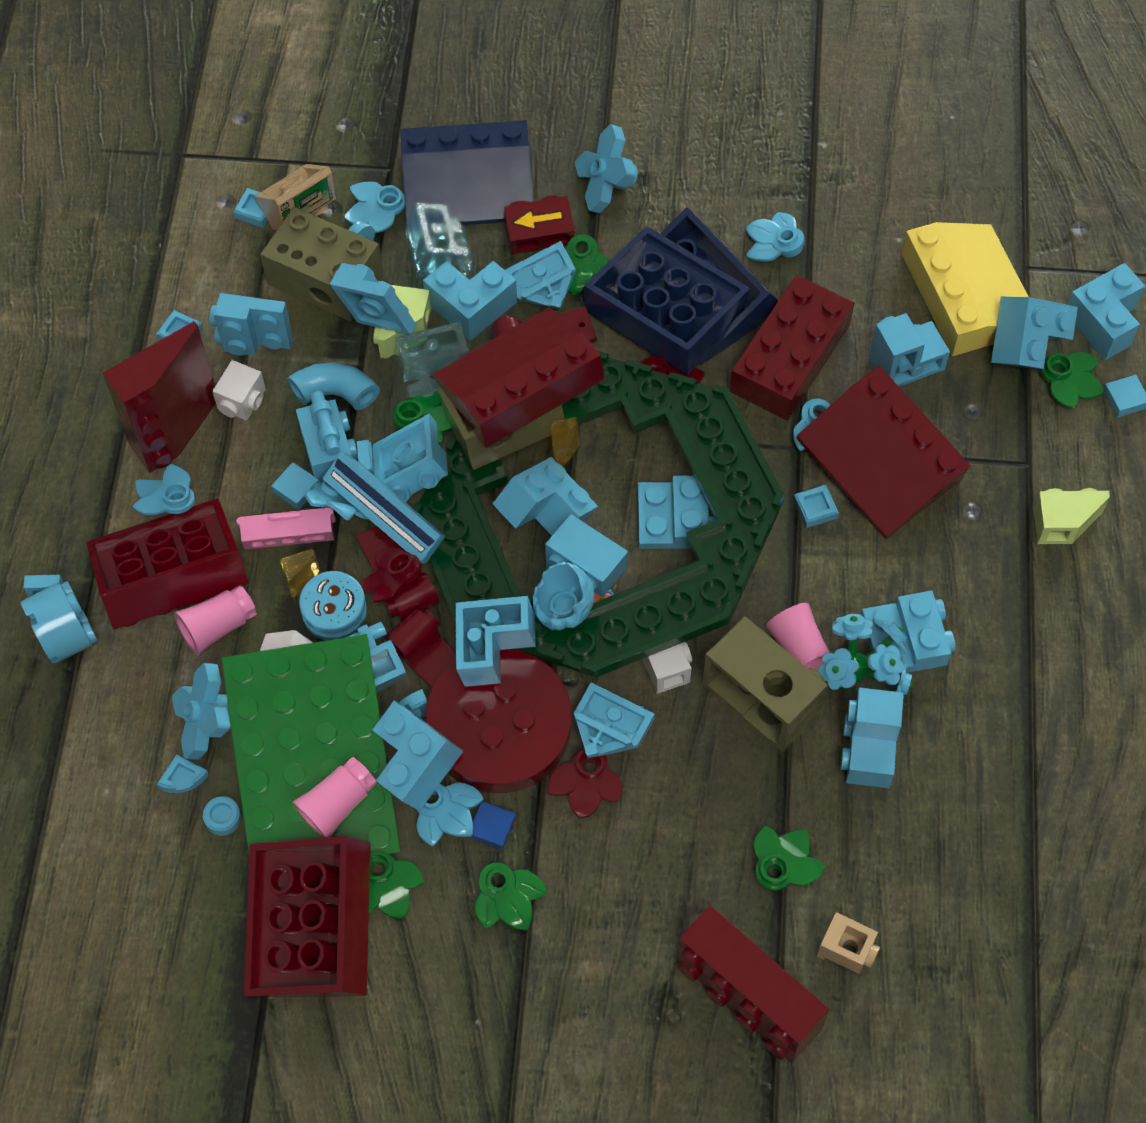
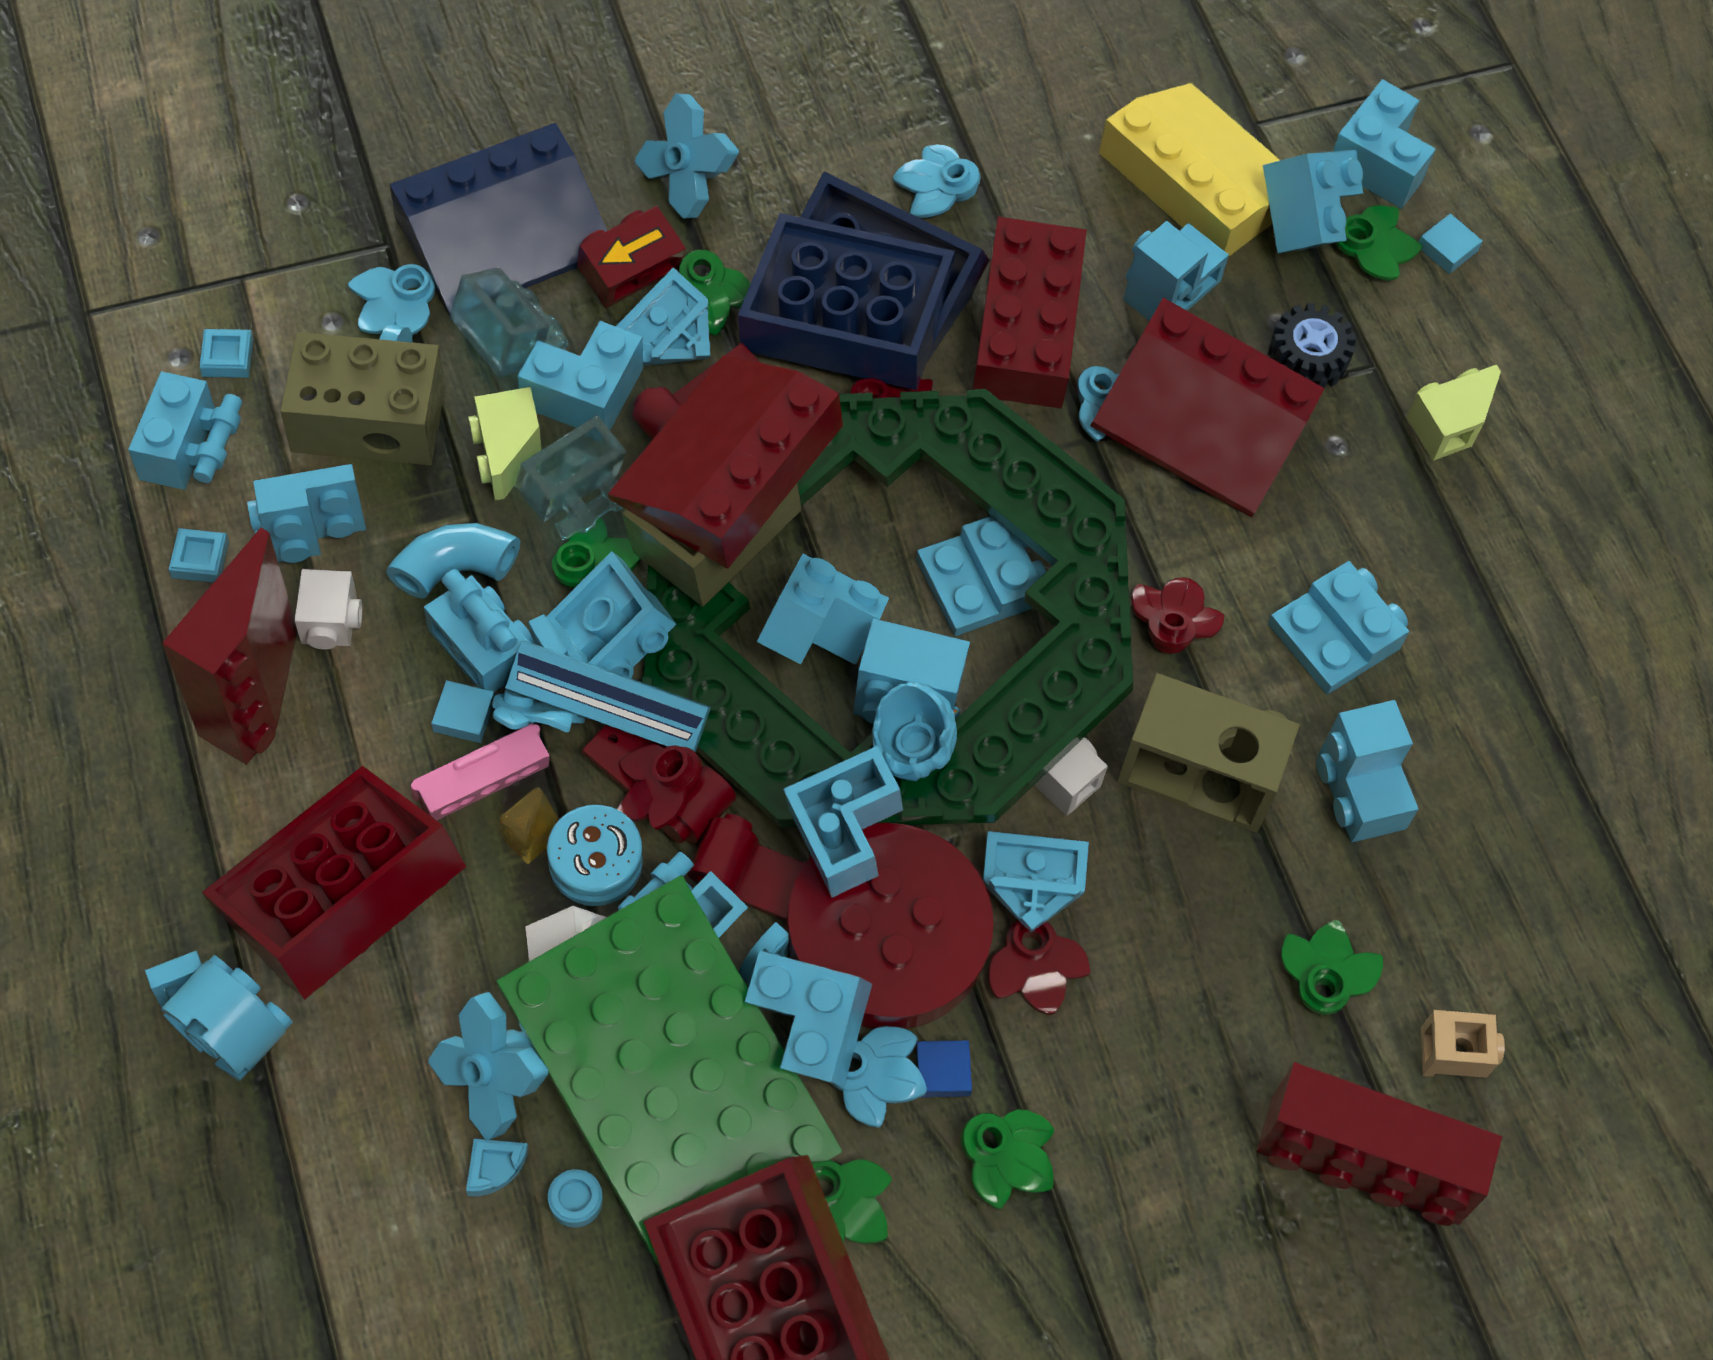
camera: 30 degrees left, 0 degrees up
medium azure plate [133,464,195,515] -> none
bright pink plant [173,585,257,656] -> none
tan slope [254,164,336,231] -> none
bright pink plant [291,757,377,838] -> none
medium azure plate [330,263,417,335] -> none
clear yellow slope [550,417,580,467] -> none
bright pink plant [765,603,830,671] -> none
medium azure tile [793,484,839,528] -> none
medium azure plant [818,614,913,695] -> none
none -> medium azure brick [128,371,243,490]
none -> dark red plate [1131,577,1225,654]
none -> black wheel [1268,303,1356,388]

